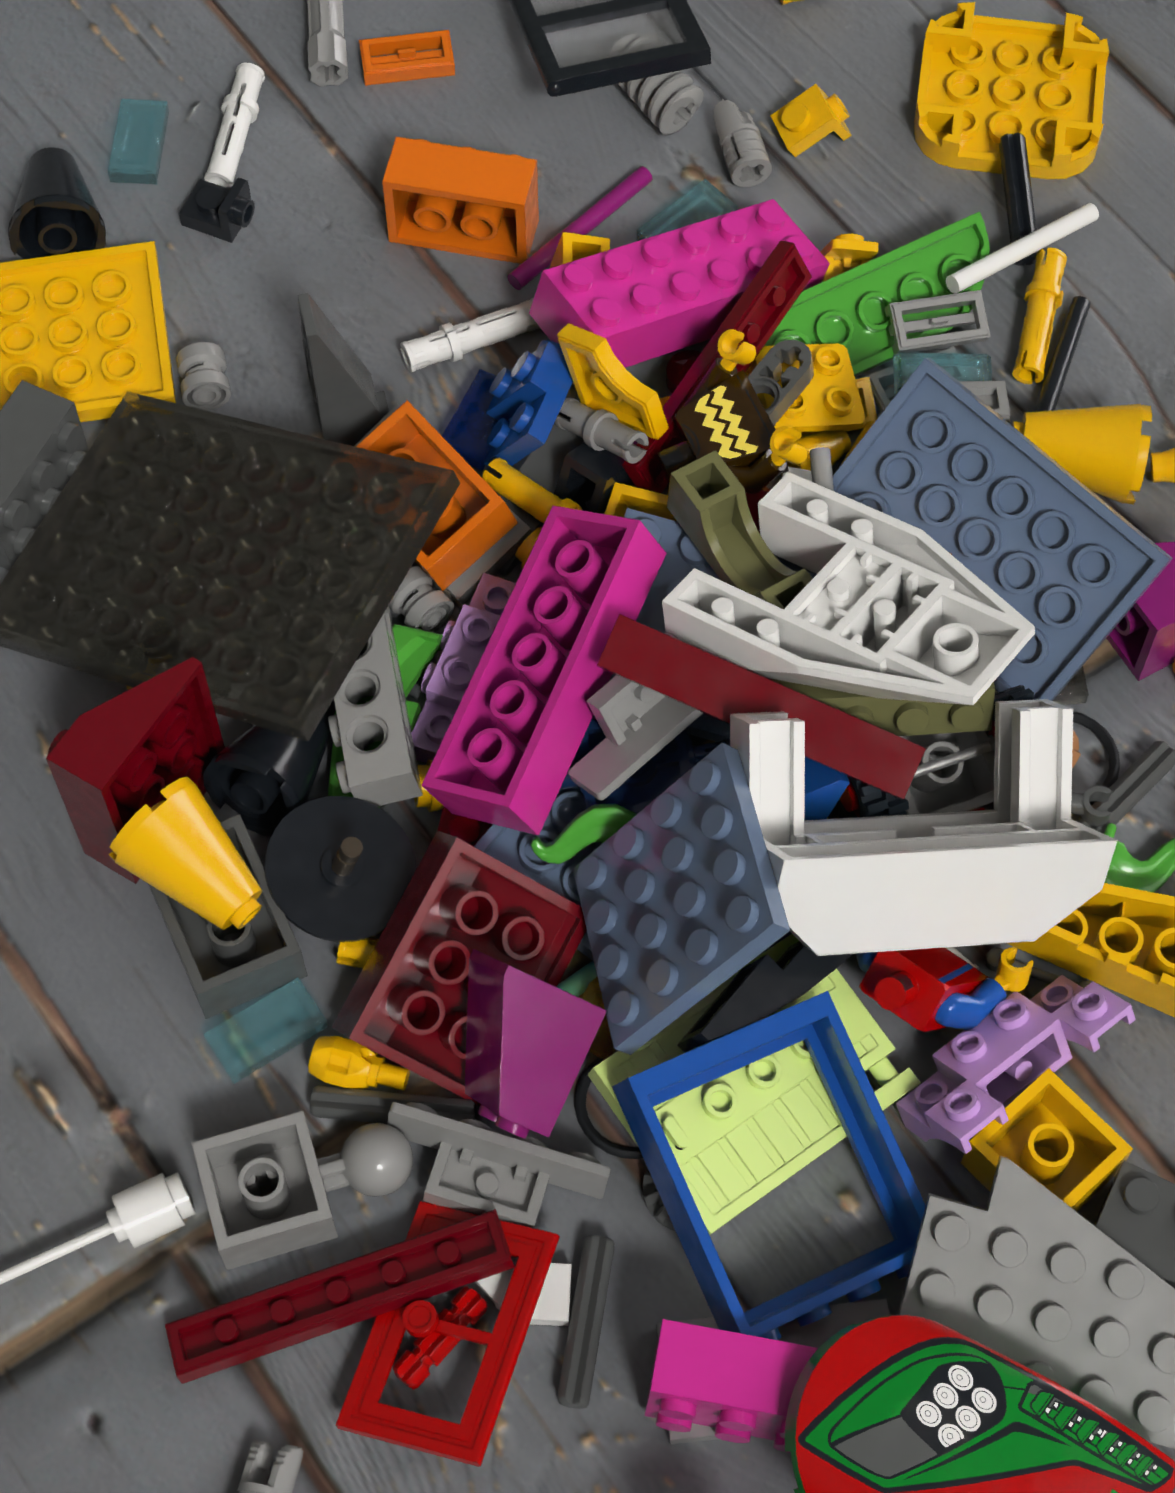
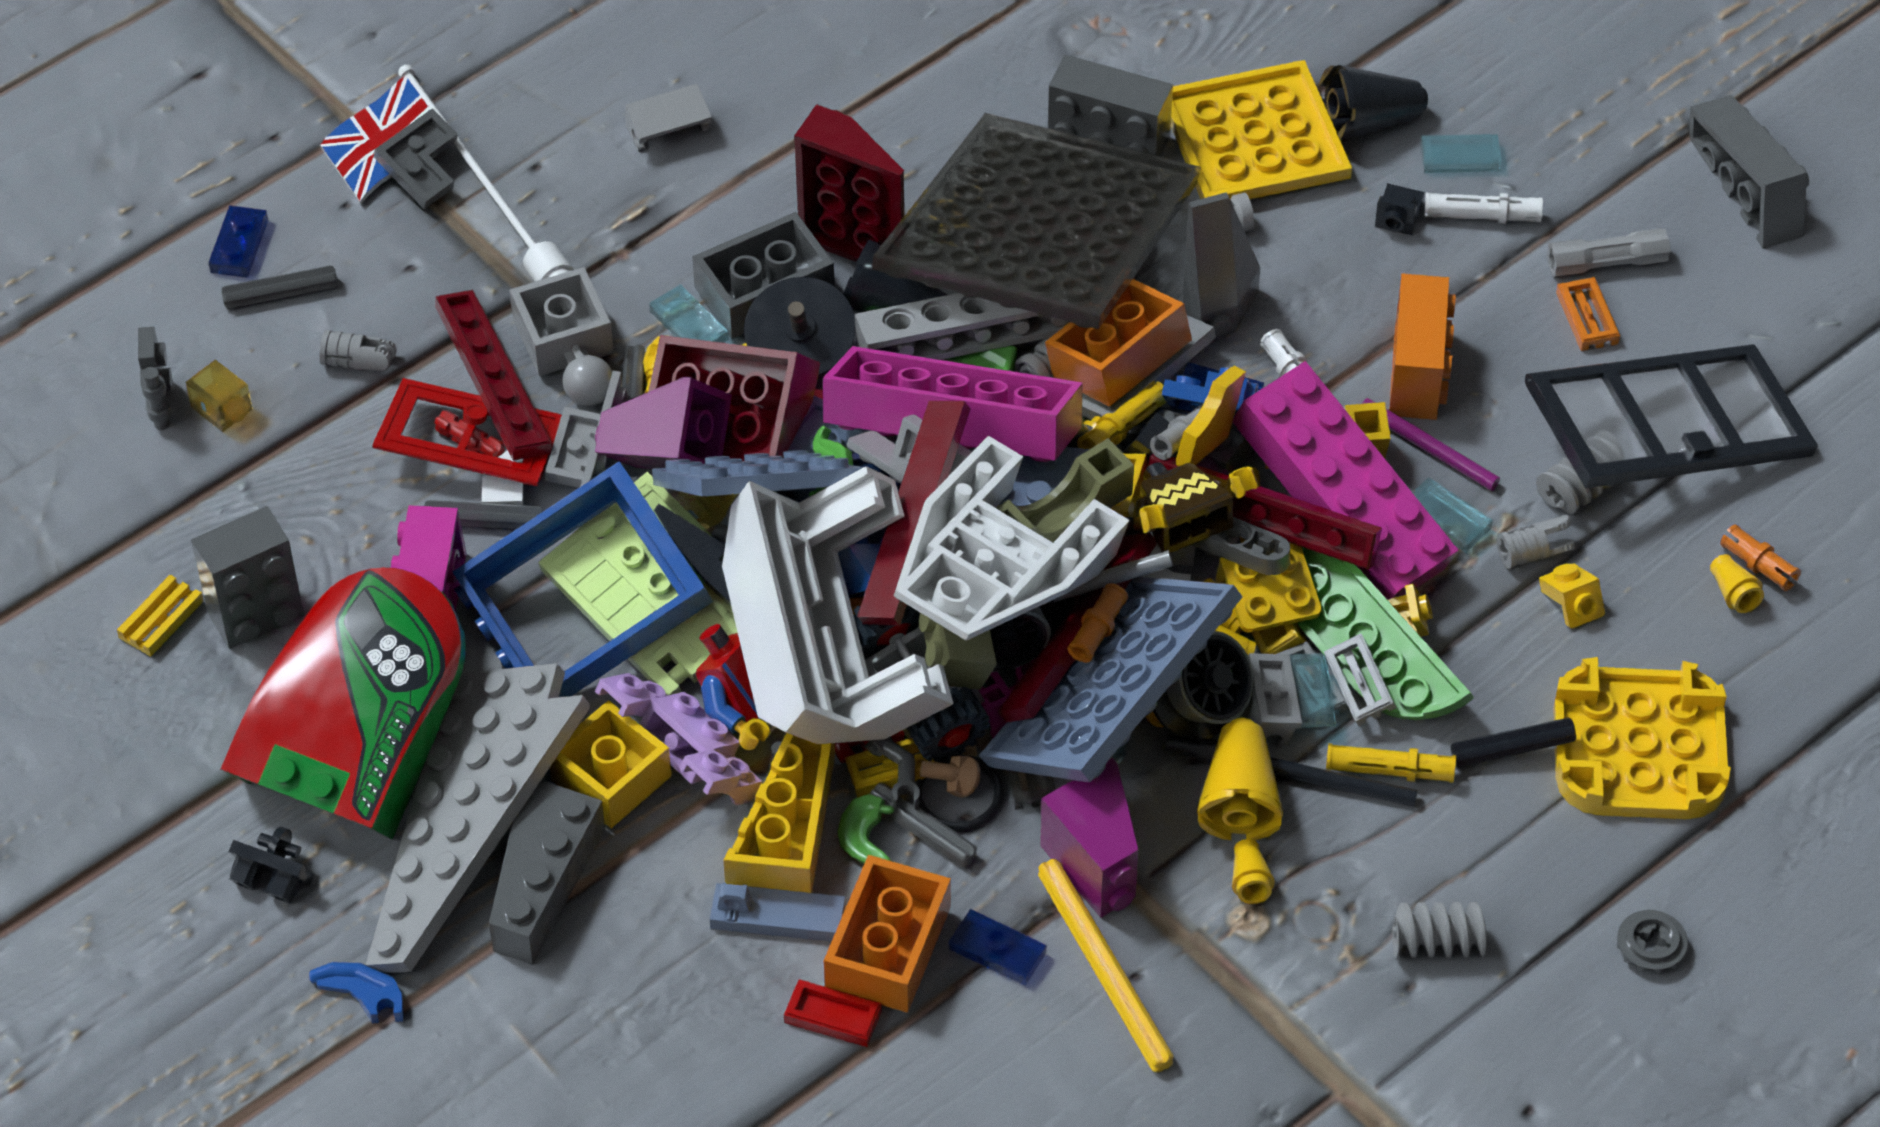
camera: 85 degrees right, 10 degrees down
yellow cone [108,777,262,930] -> none
white bar [946,203,1099,294] -> none

